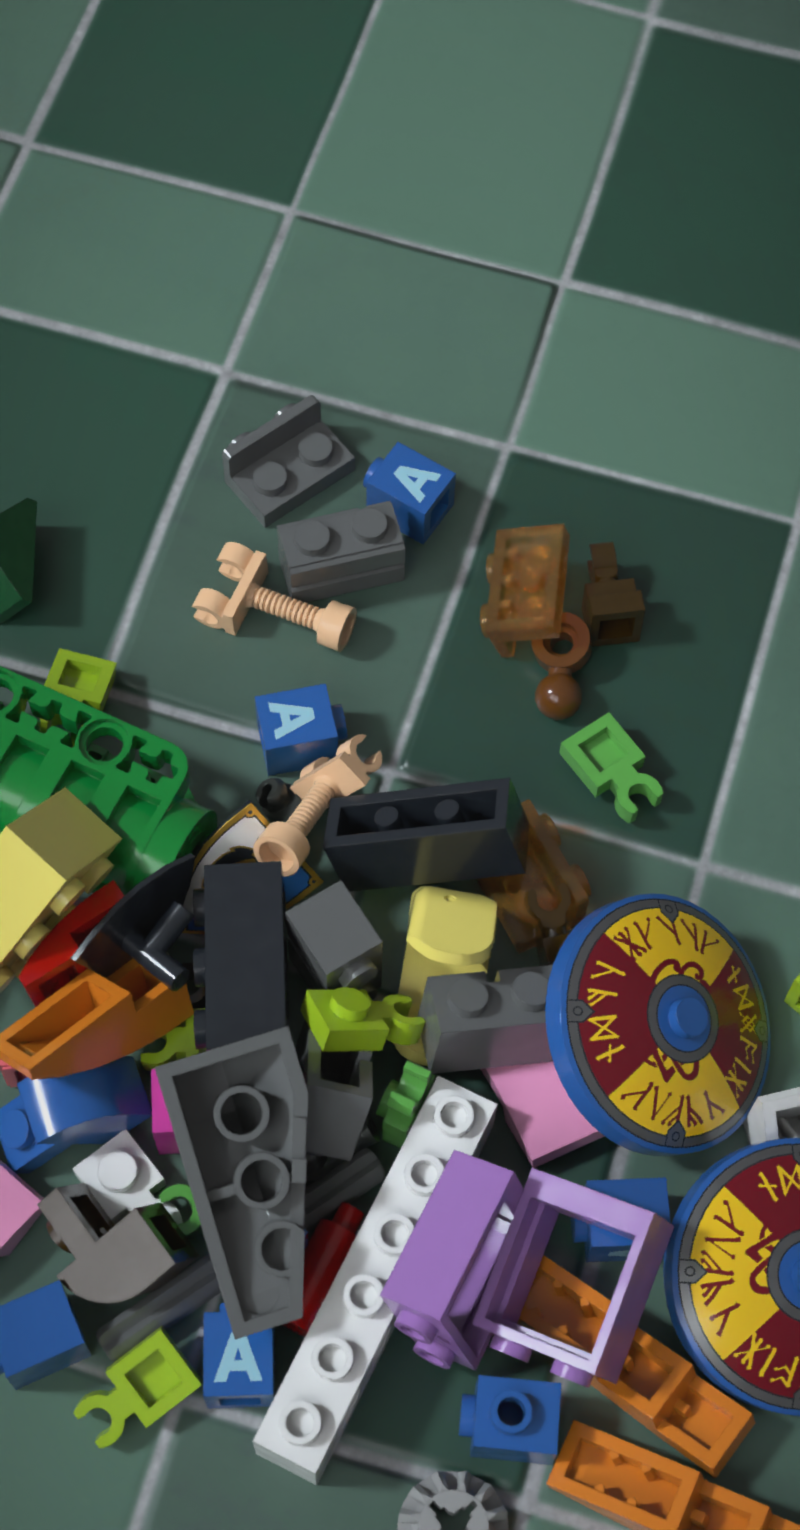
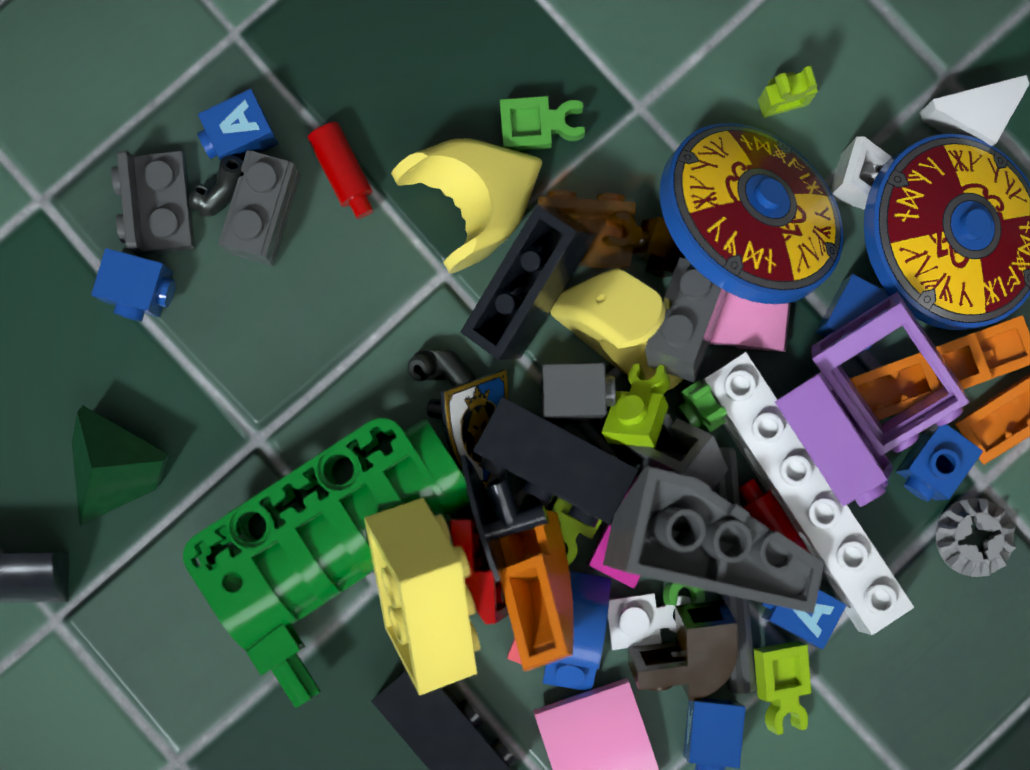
camera: 60 degrees left, 20 degrees up
lime plate [39,648,117,746] -> none
light nougat bar [191,542,357,652] -> none
light nougat bar [253,734,382,877] -> none
blue brick [254,684,348,776] -> none
clear orange bracket [480,523,570,658] -> none
reddish brown plate [531,612,592,720] -> none
dark brown piece [581,541,645,647] -> none
none -> blue brick [91,248,176,322]
none -> pearl dark grey arm [188,155,243,217]
none -> red cylinder [307,122,374,219]
none -> light yellow animal [391,138,542,274]

